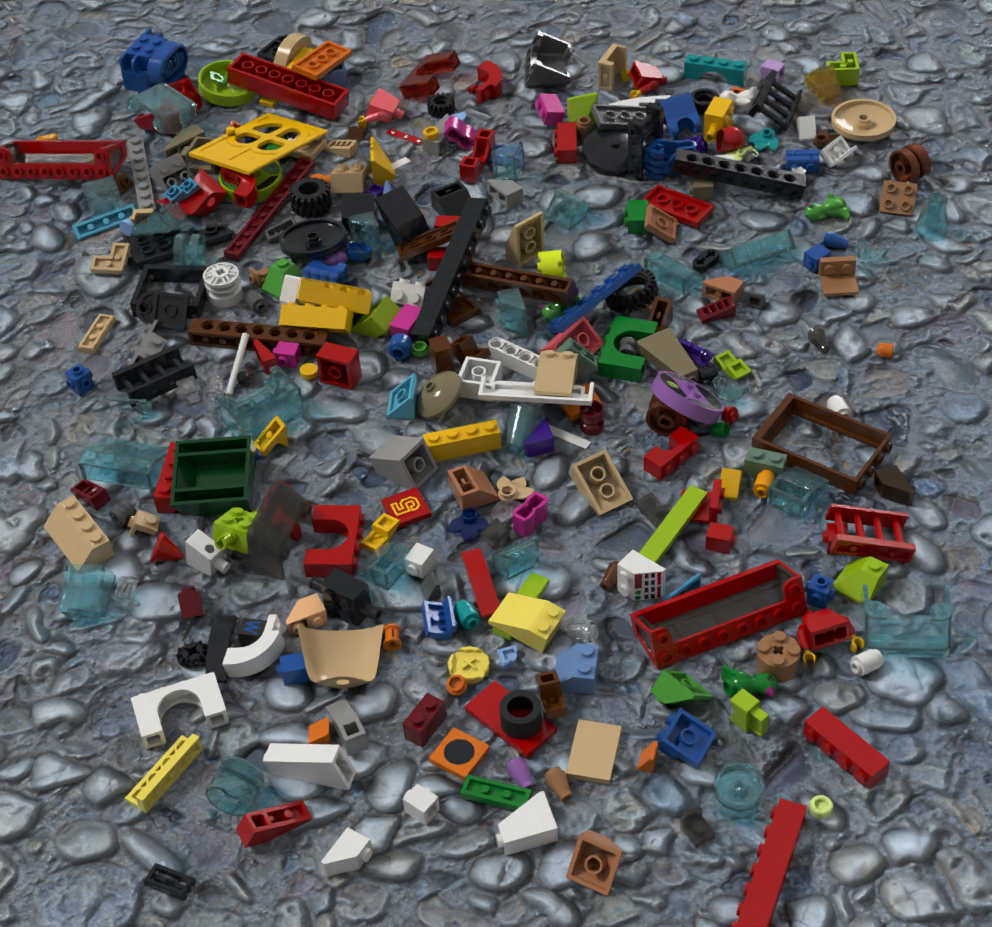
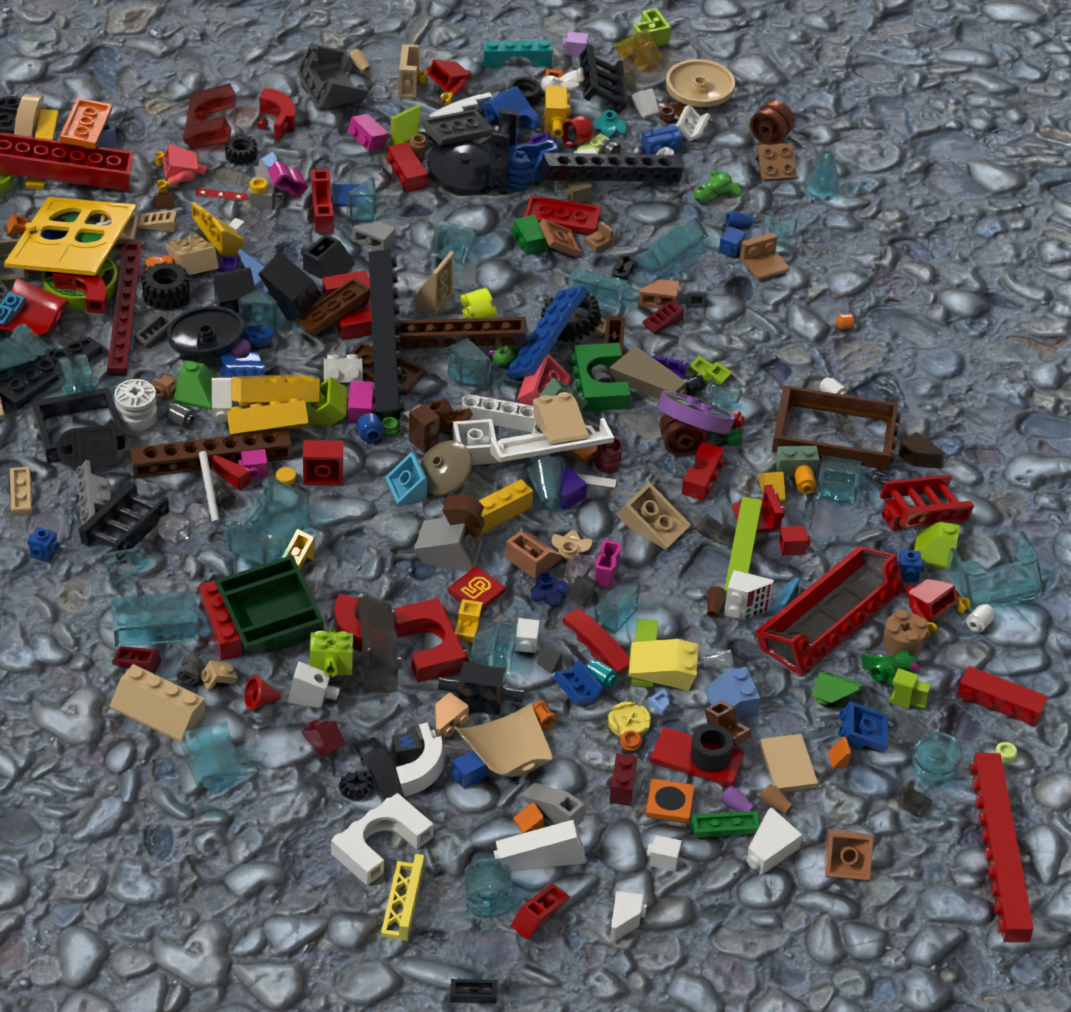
camera: 30 degrees left, 0 degrees up
clear smoke cone [808,327,830,354] -> none
none -> tan cone [349,49,371,74]
none -> reddish brown brick [442,495,485,538]
none -> medium nougat bracket [584,222,613,253]

